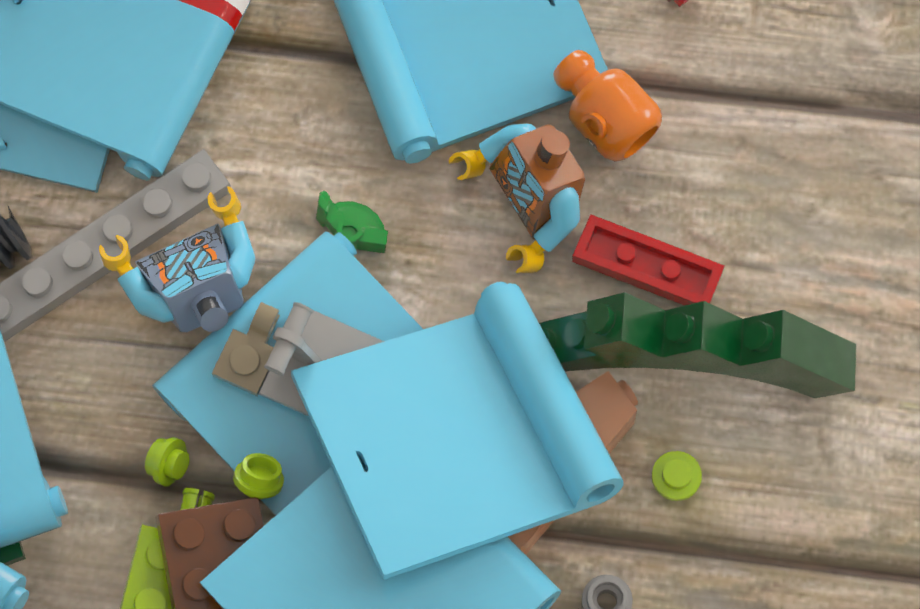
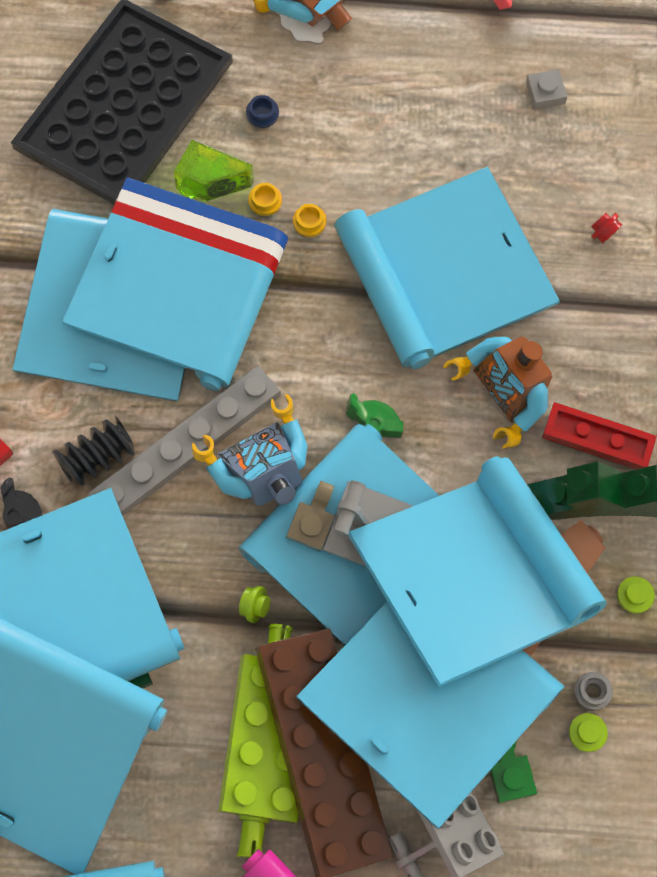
camera: 10 degrees left, 0 degrees up
lime plate [233,453,284,499] -> none
orange piece [553,50,662,162] -> none

